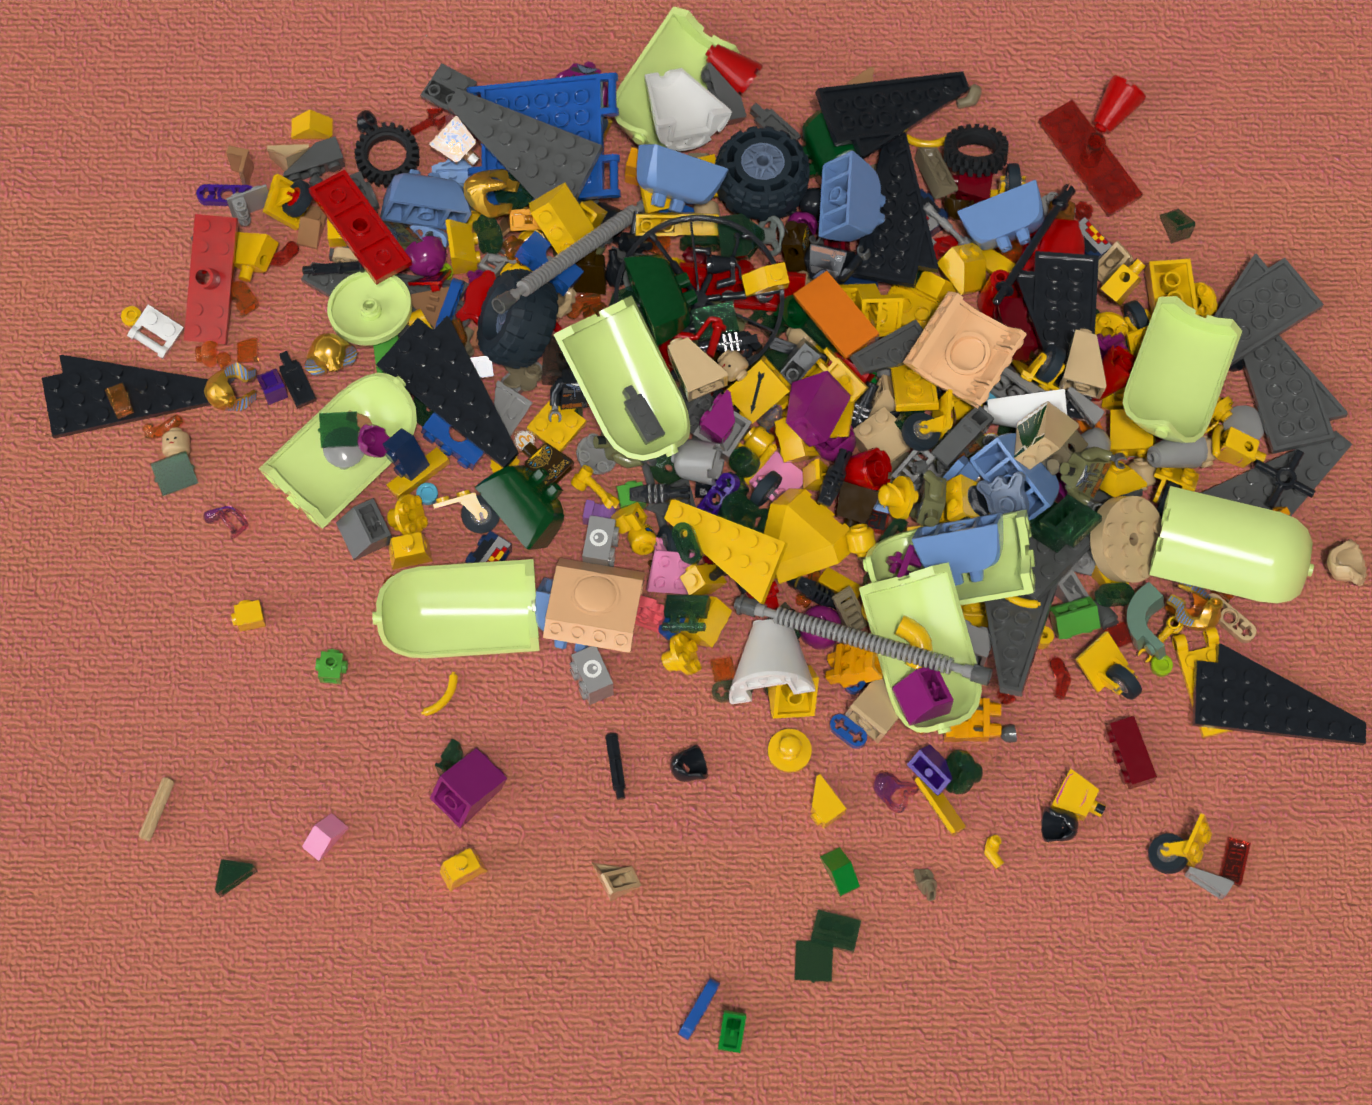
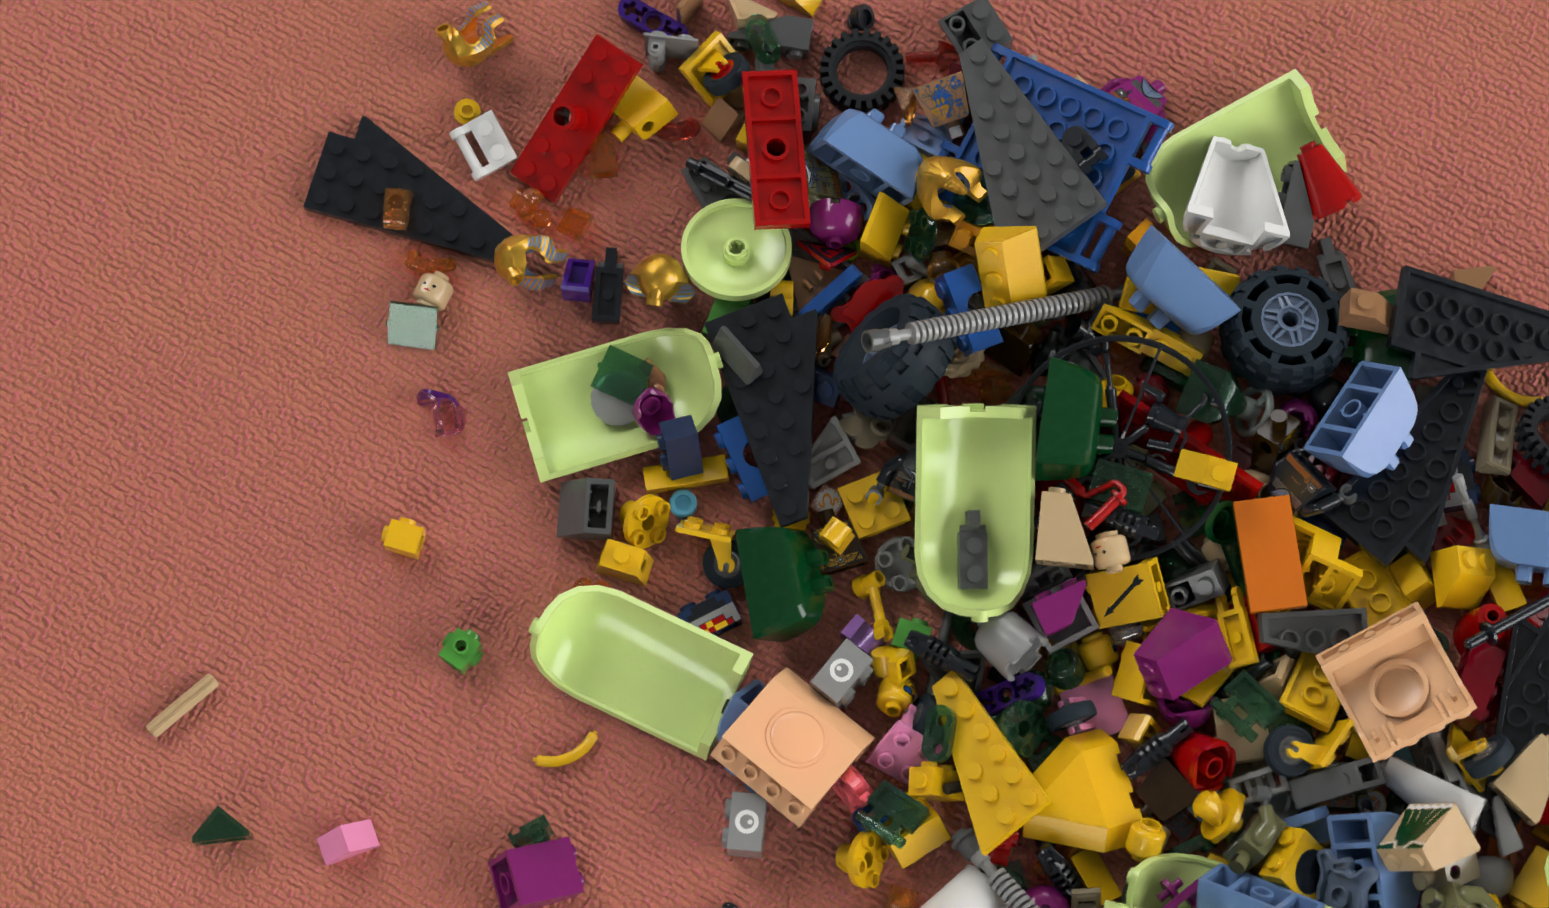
camera: 35 degrees right, 5 degrees up
none -> pearl gold piece [435,1,514,67]
none -> dark grey slope [712,325,763,385]
none -> clear green beam [745,14,781,65]
none -> yellow leg [818,516,855,557]
none -> clear orange slope [894,87,918,127]
none -> black plate [1062,126,1108,175]
none -> clear green plate [1210,670,1285,743]
none -> medium nougat slope [1338,288,1394,334]

